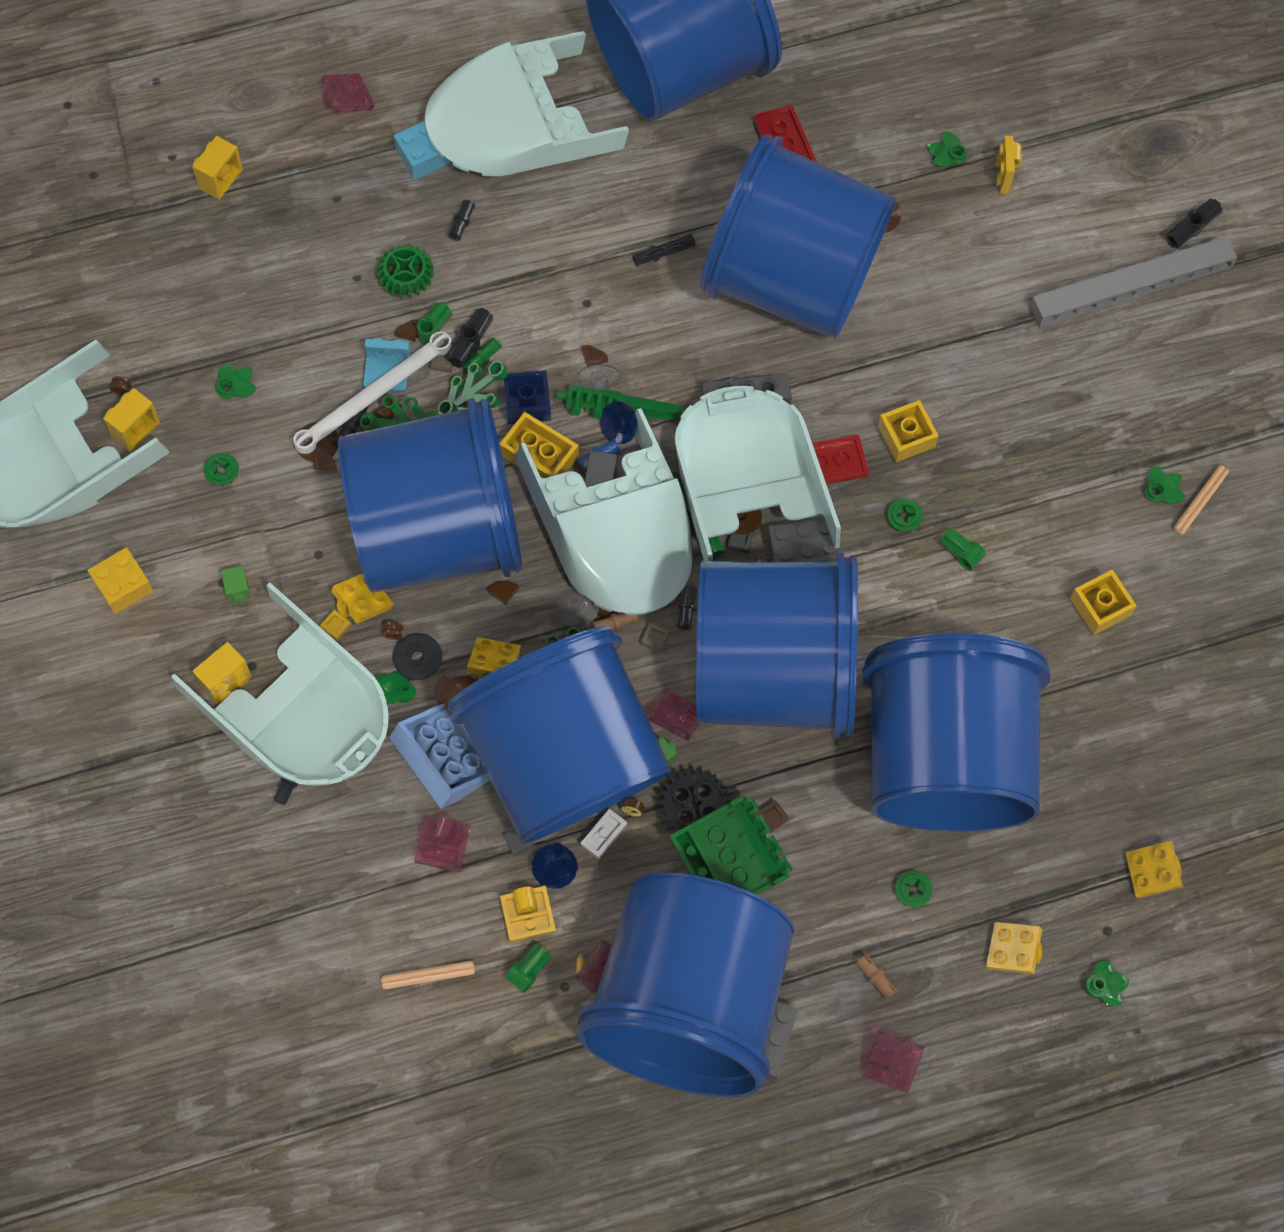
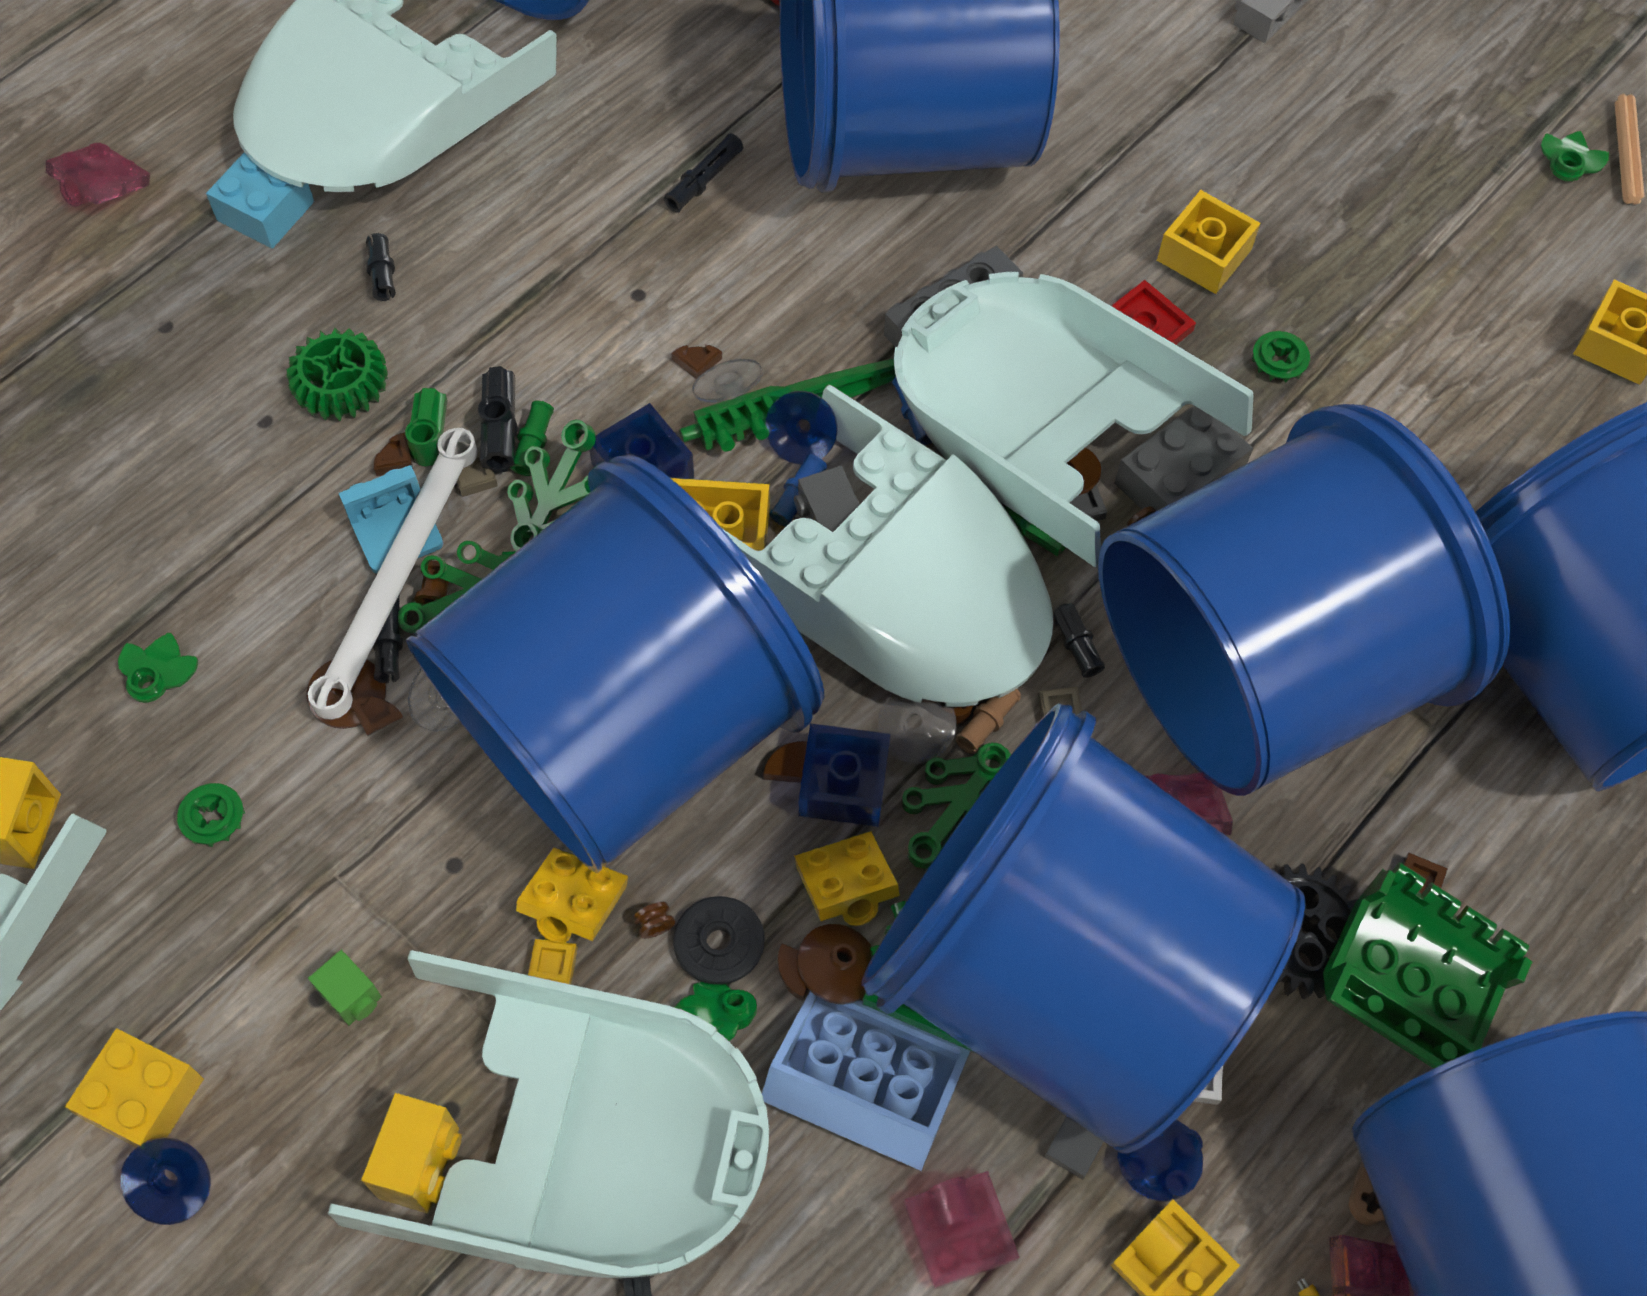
camera: 30 degrees left, 5 degrees down
green piece [939,528,986,571] -> none
none -> clear blue dish [120,1137,211,1225]
none -> clear blue brick [799,723,891,827]

